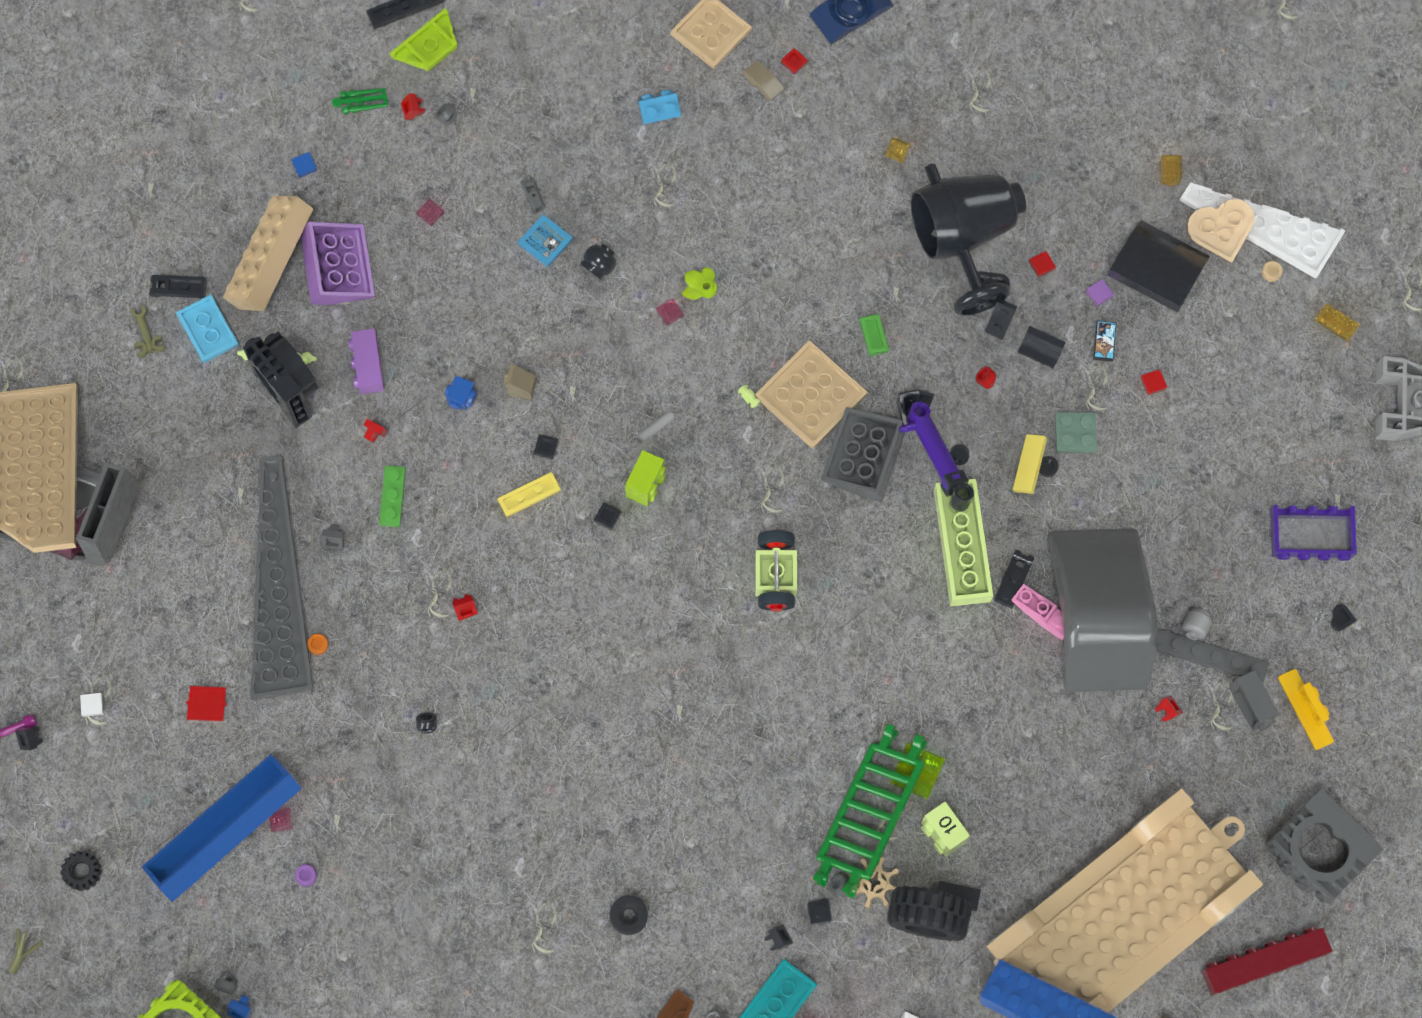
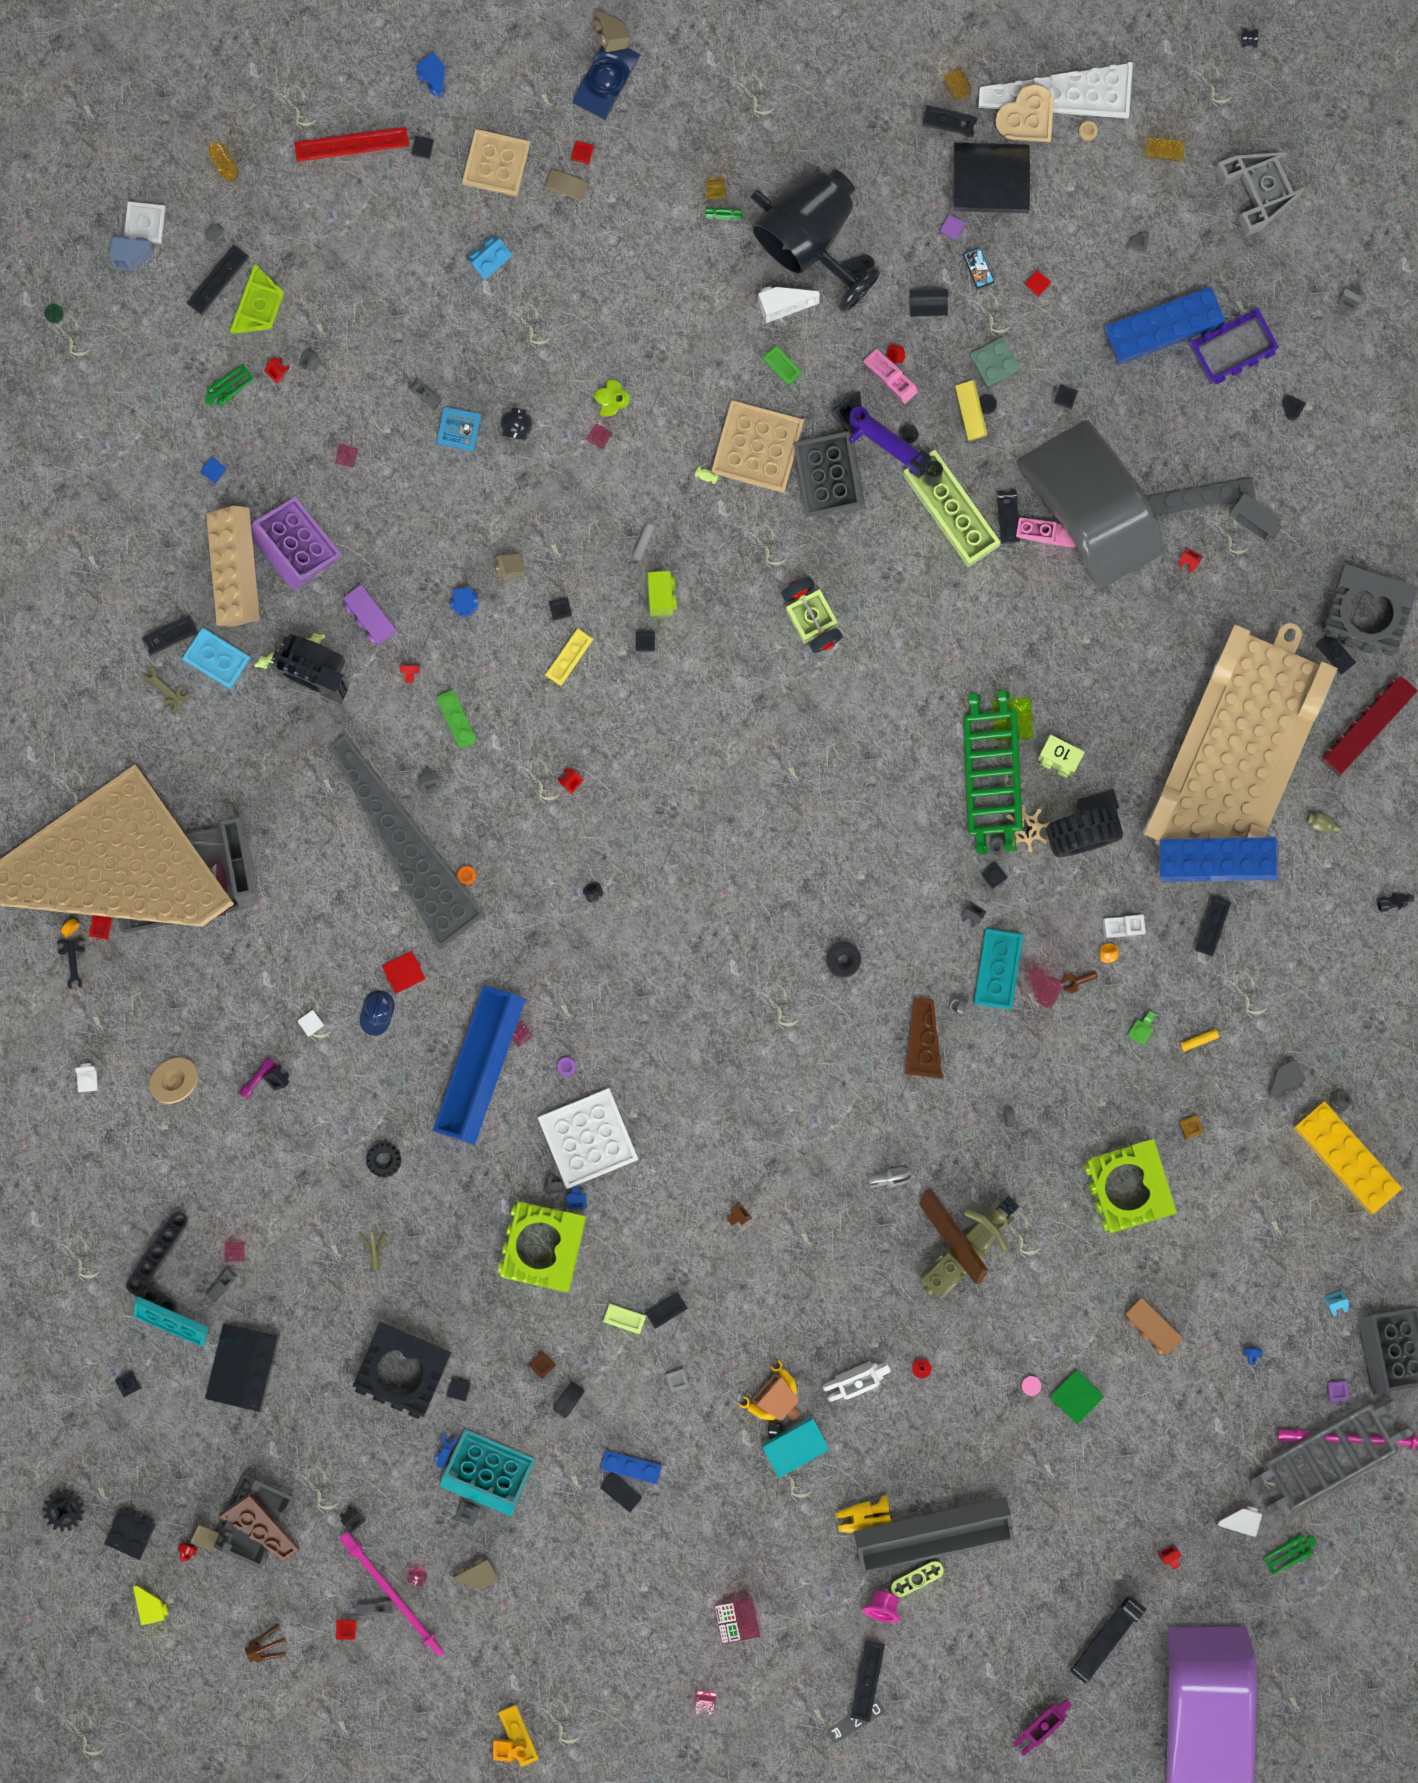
camera: 25 degrees left, 10 degrees up
black plate [985,298,1017,340] -> none
red tile [1029,251,1056,278] -> none
light grey head [1182,609,1212,640] -> none
yellow bracket [1278,669,1334,750] -> none
none -> dark blue piece [360,990,395,1036]
none -> white plate [538,1088,638,1189]
none -> green axle [705,208,742,220]
none -> white slope [758,287,820,323]
none -> bright pink slope [863,349,918,405]
none -> black plate [922,106,978,137]
none -> black tile [1054,385,1078,410]
none -> blue brick [1104,286,1225,366]
none -> dark grey tile [1127,232,1150,252]
none -> black plate [1316,636,1356,675]

